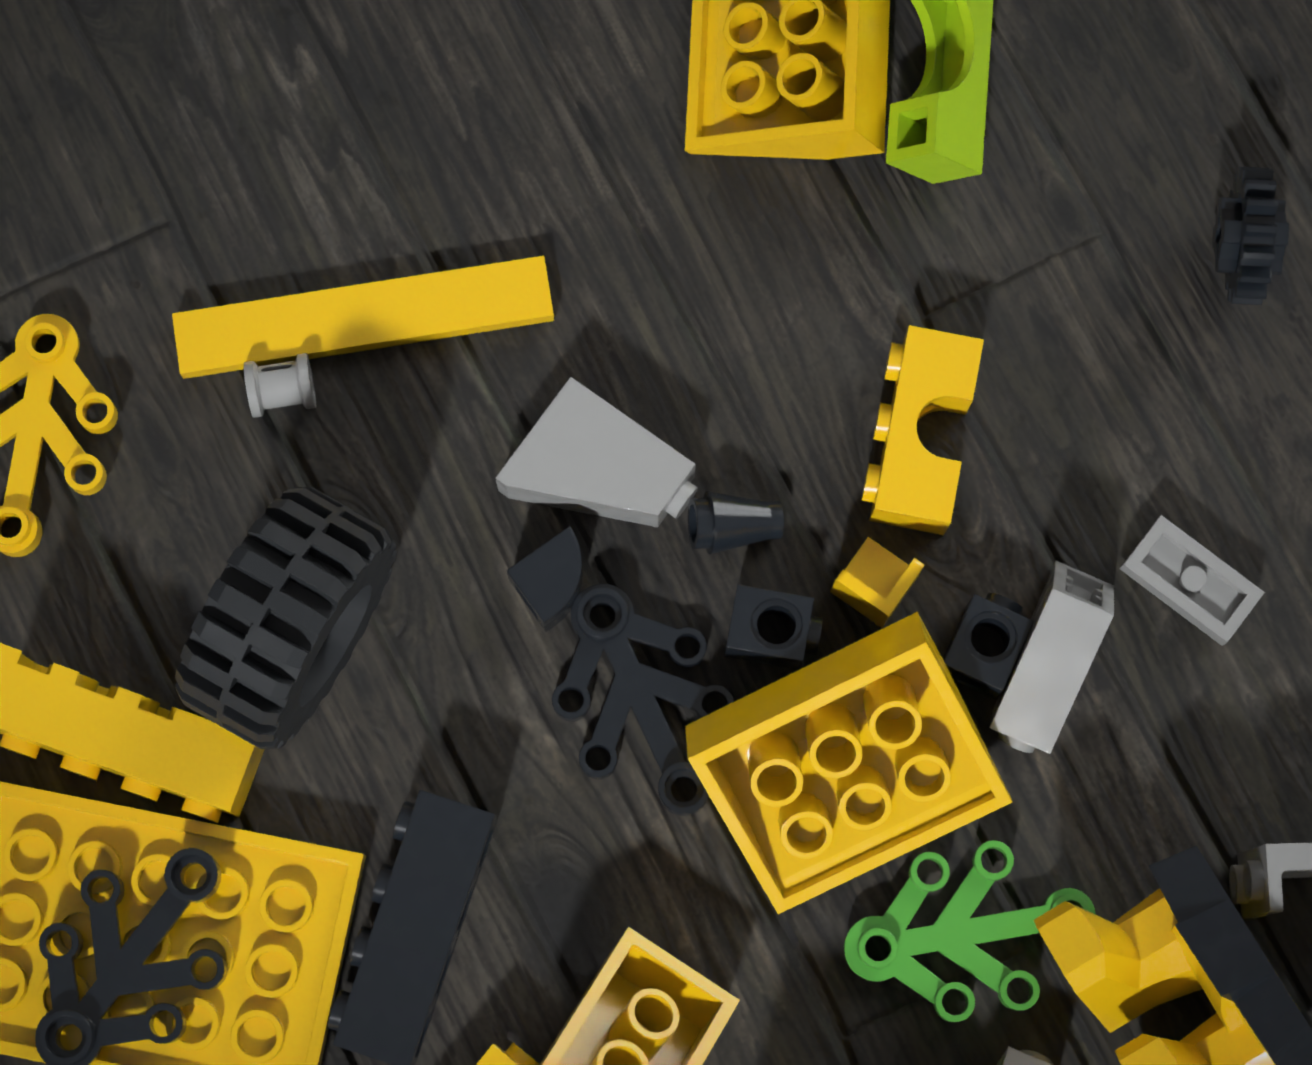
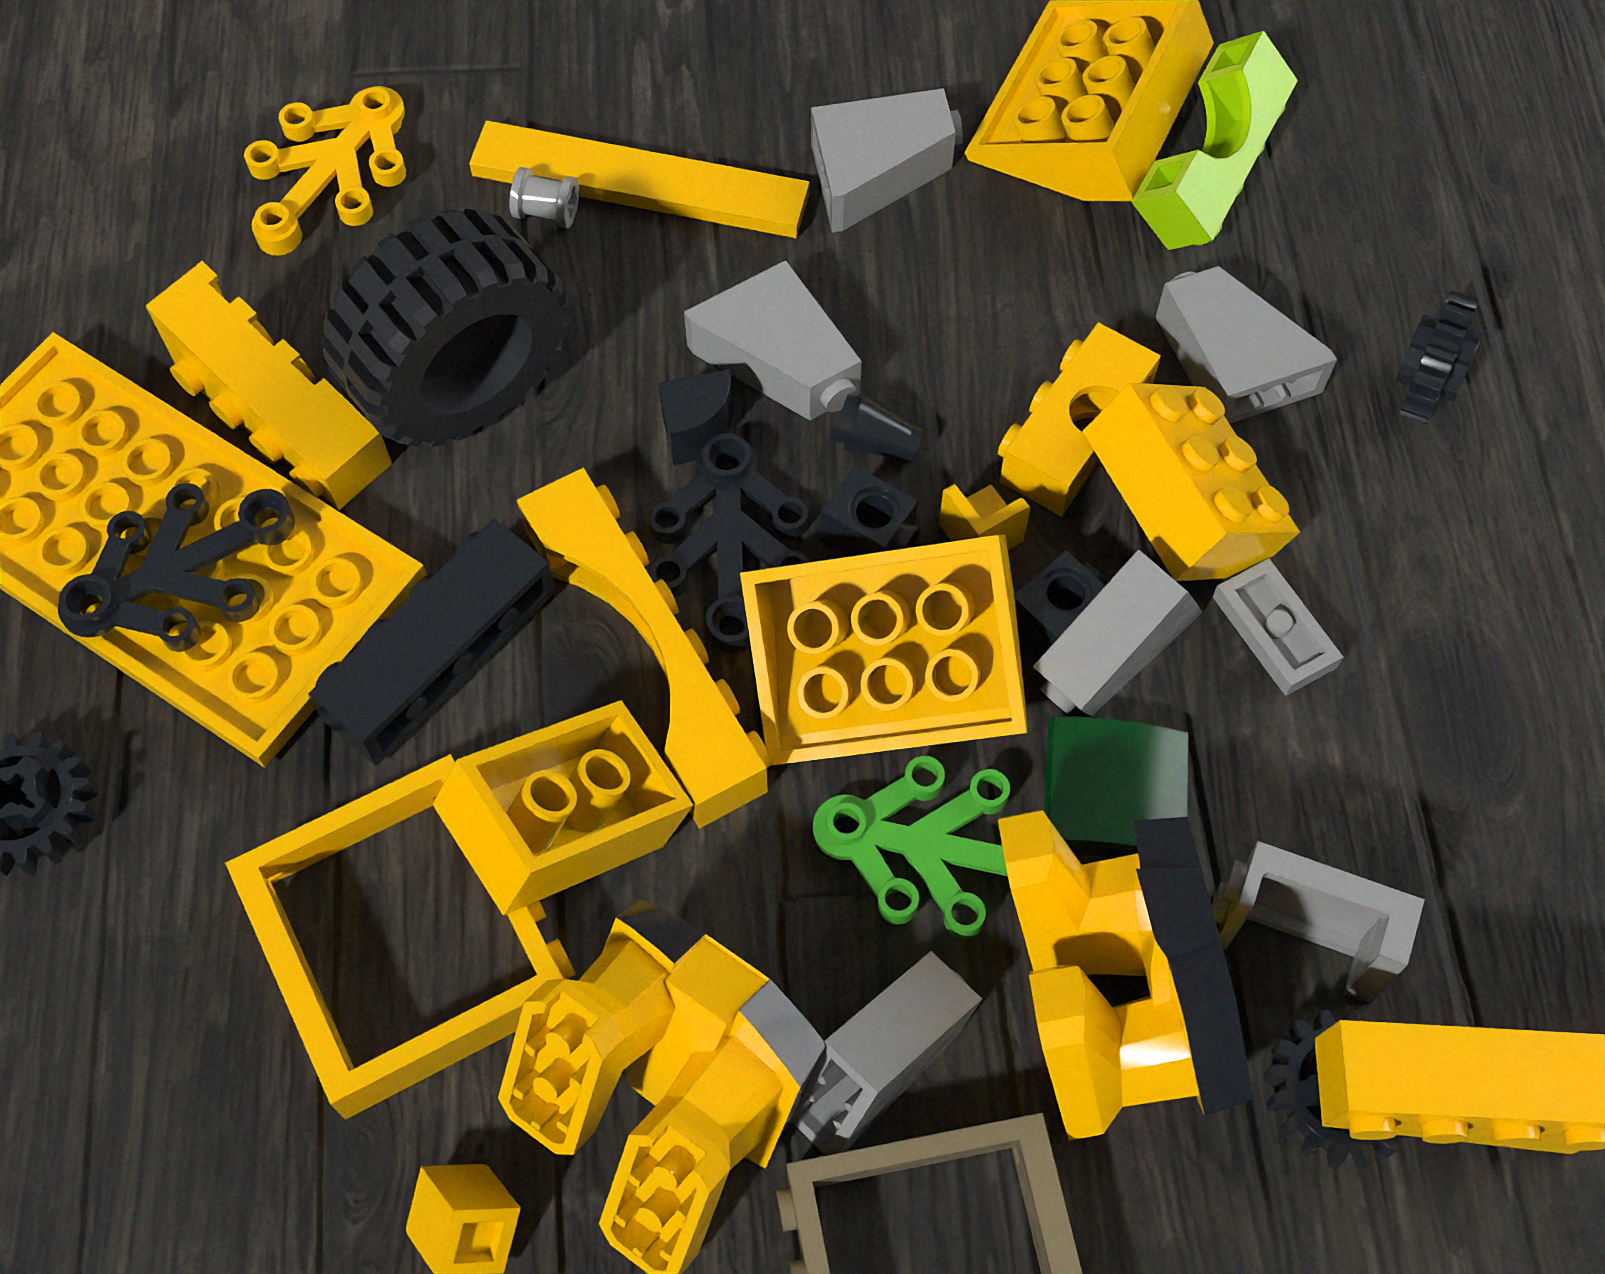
camera: 25 degrees right, 15 degrees down
none -> yellow arch [517,467,772,829]
none -> light grey slope [811,88,963,232]
none -> dark green slope [1044,716,1188,857]
none -> yellow brick [1082,383,1300,581]
none -> light grey slope [1156,266,1337,424]

